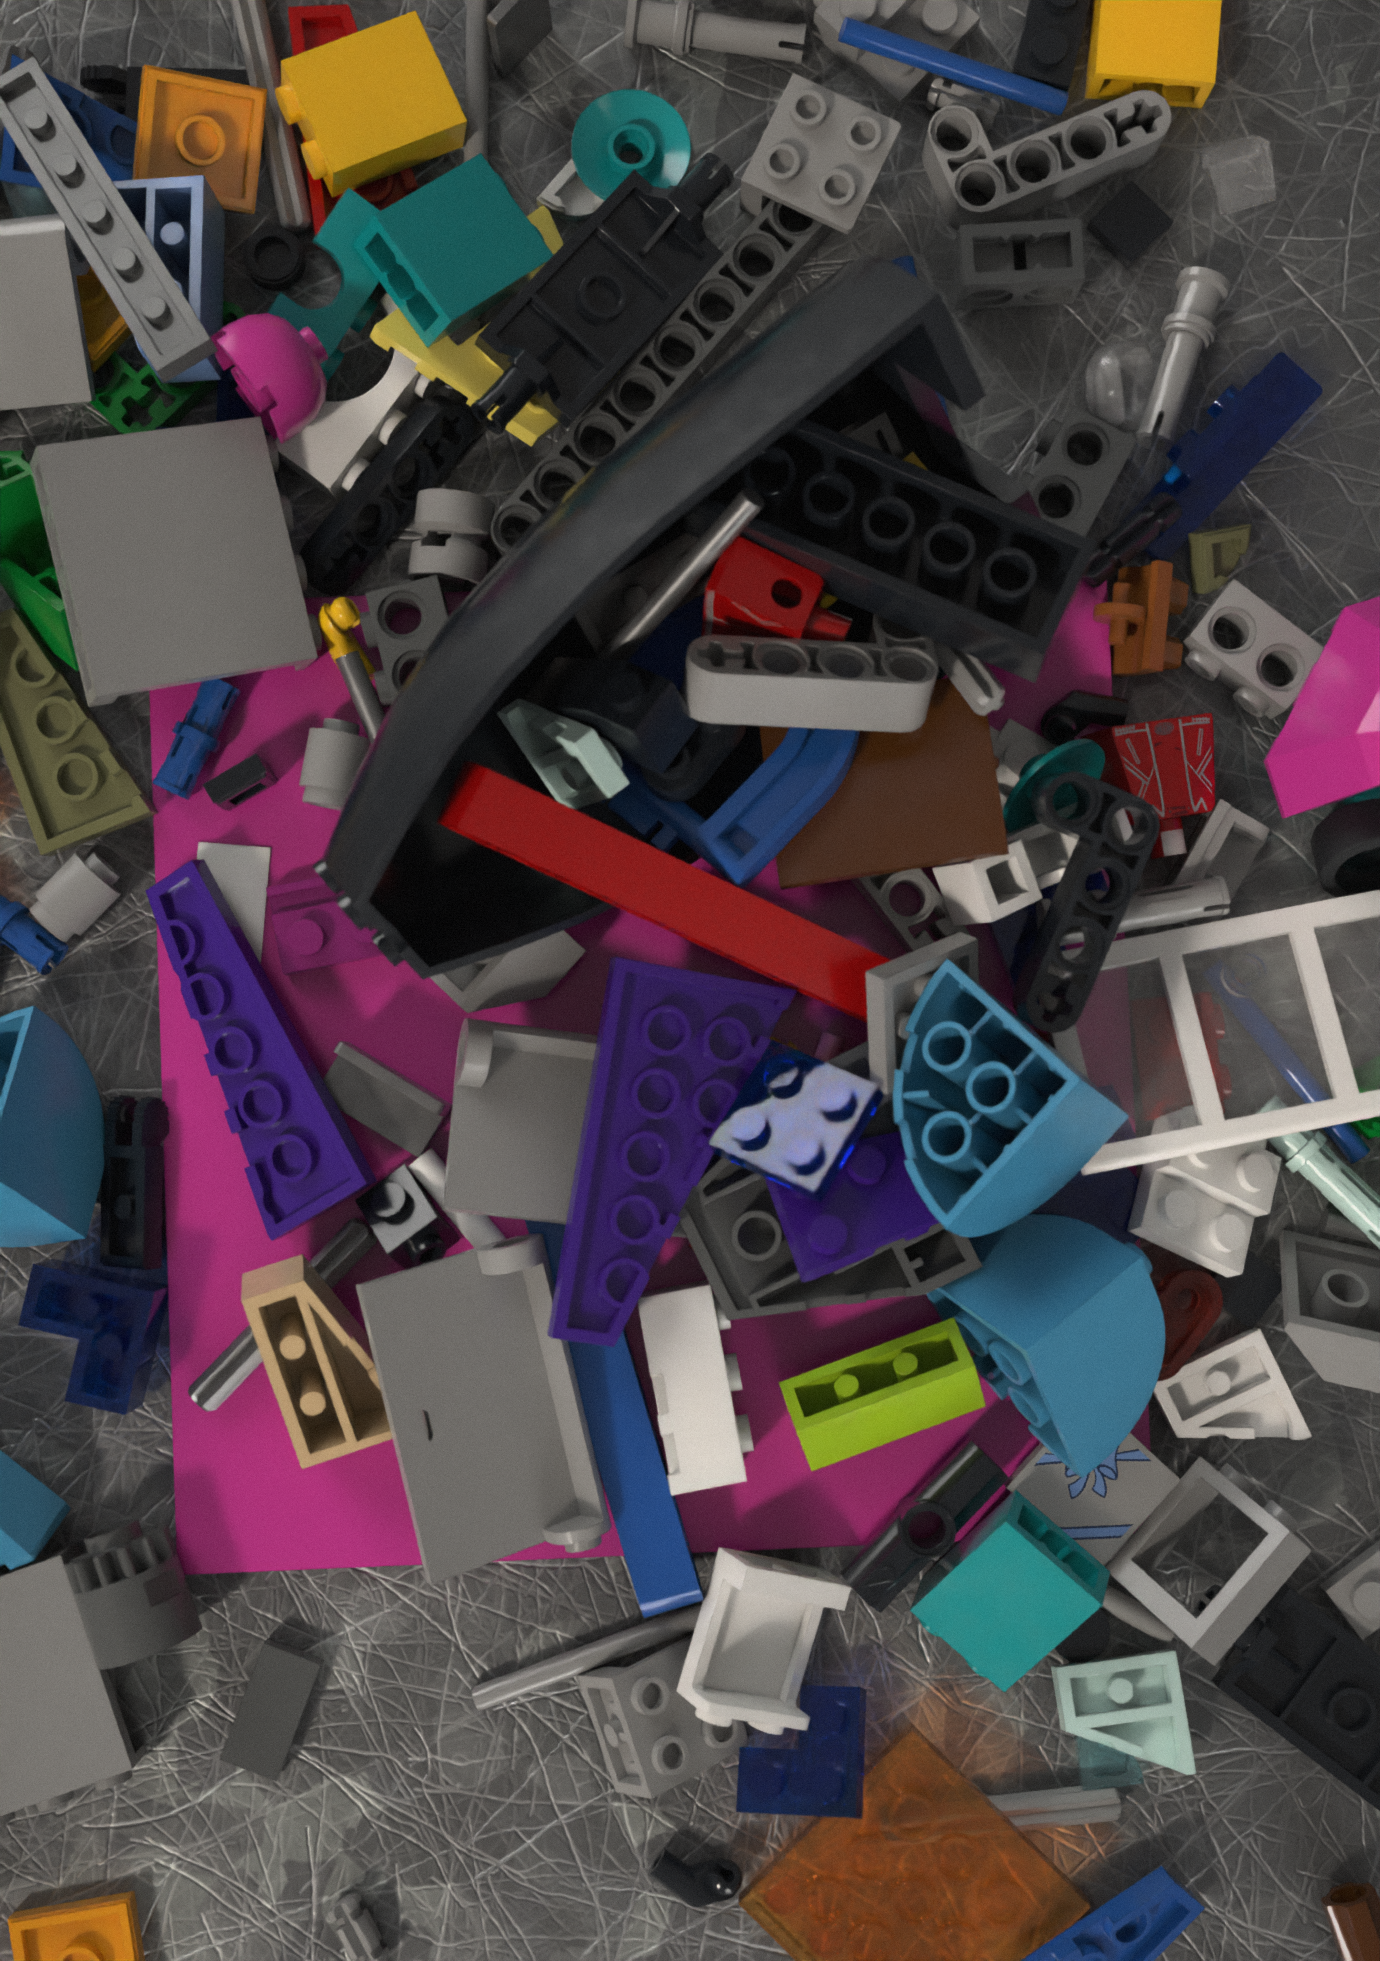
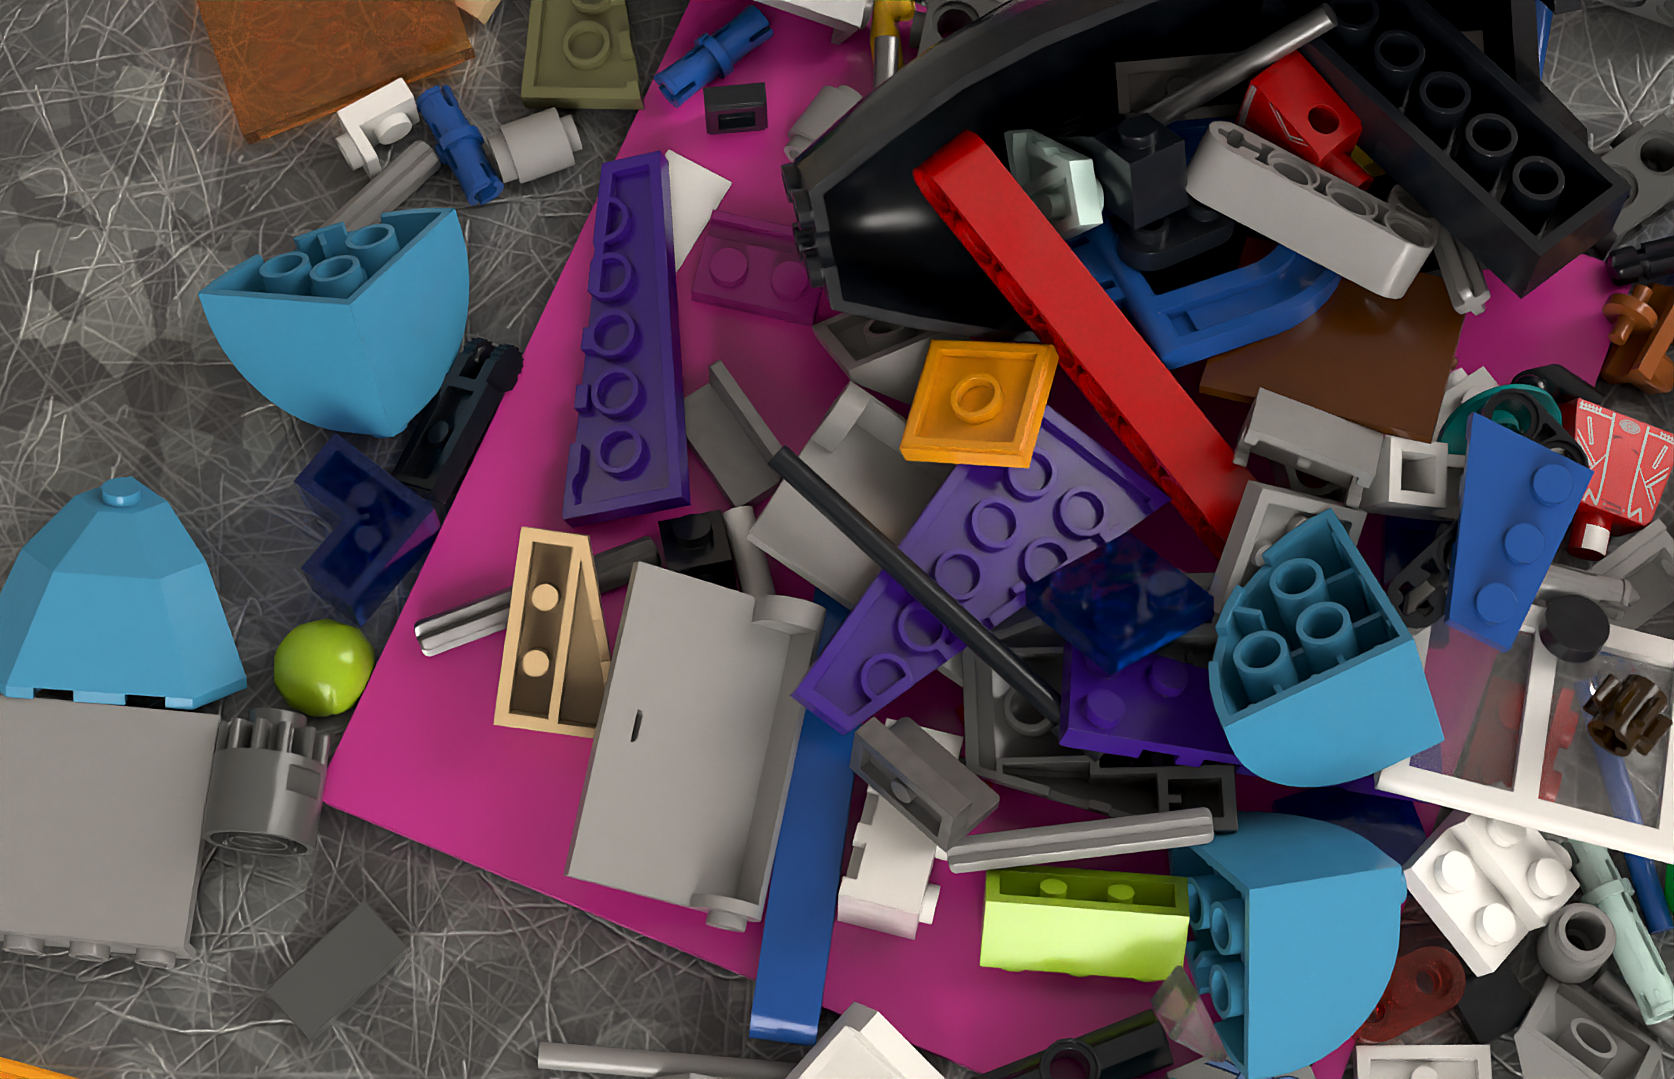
camera: 30 degrees right, 15 degrees down
none -> lime hair [274,618,376,717]
none -> black bar [768,445,1104,762]
none -> flat silver panel [849,716,1000,853]
none -> light orange tile [899,339,1059,468]
none -> light grey axle [947,807,1214,874]
none -> clear slope [1150,965,1228,1063]
none -> light grey hinge [1232,387,1384,510]
none -> blue wing [1444,412,1595,653]
none -> light grey brick [1536,903,1616,984]
none -> black tile [1539,595,1610,663]
none -> dark brown gear [1583,674,1673,757]

